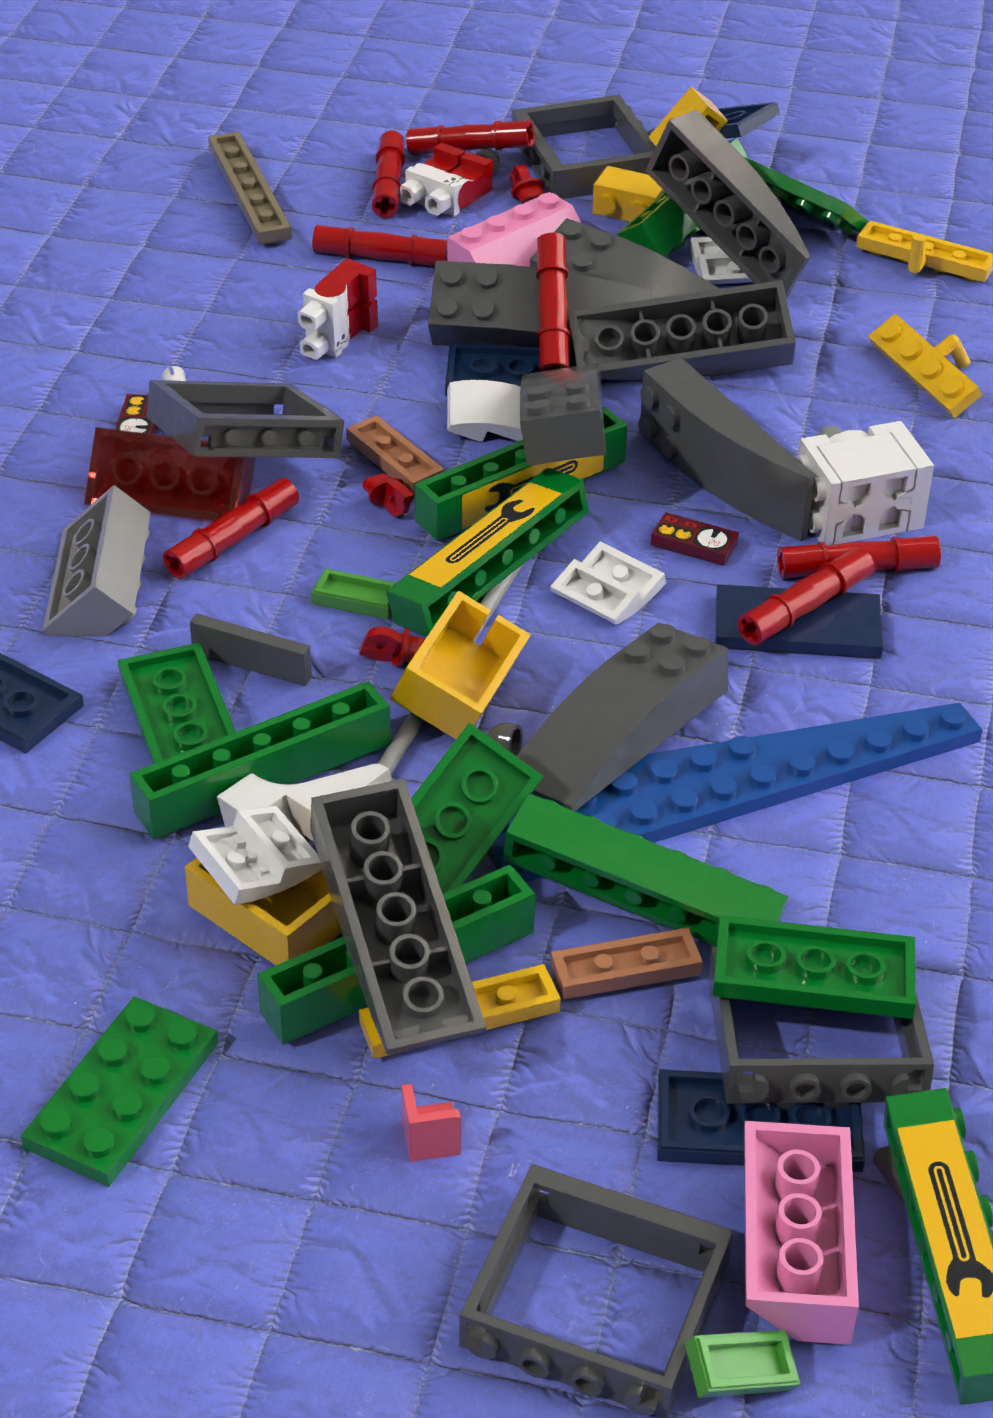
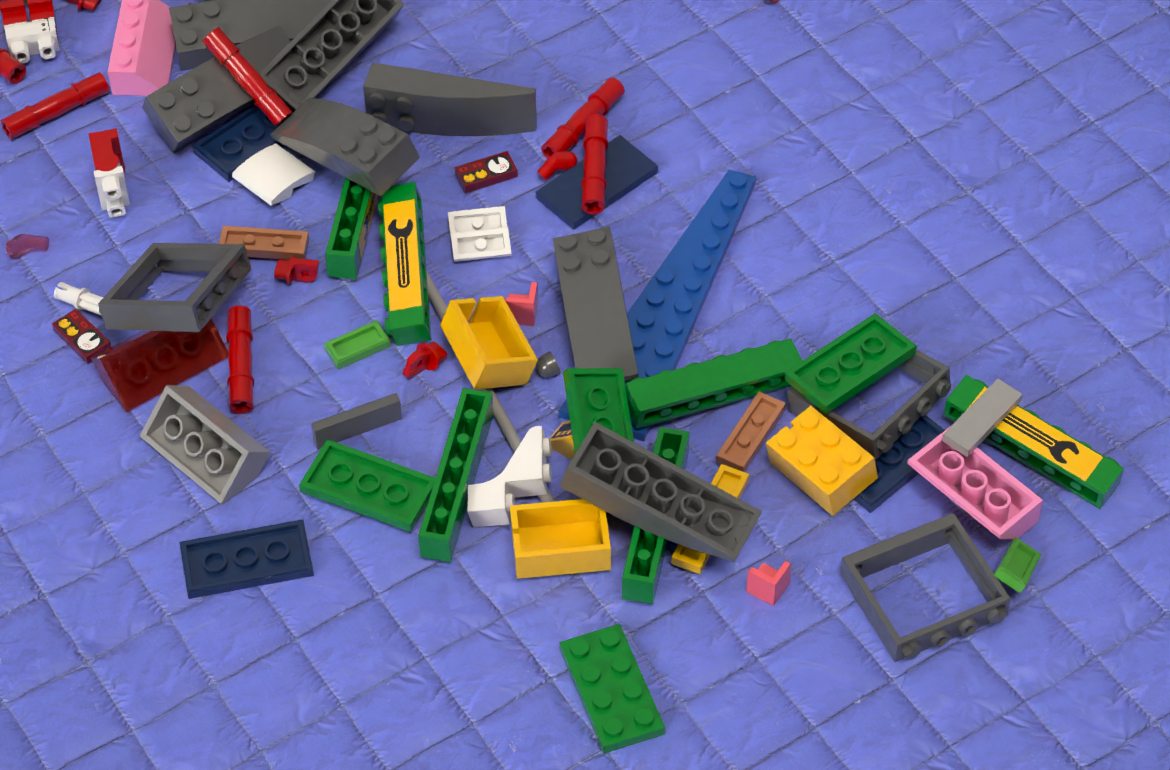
camera: 45 degrees left, 10 degrees up
white slope [188,806,322,905] -> none
white piece [795,421,934,545] -> none
none -> clear pink arm [5,234,49,257]
none -> coral panel [505,282,538,326]
none -> red arm [537,151,578,181]
none -> yellow piece [766,406,878,516]
none -> light grey tile [942,378,1023,457]

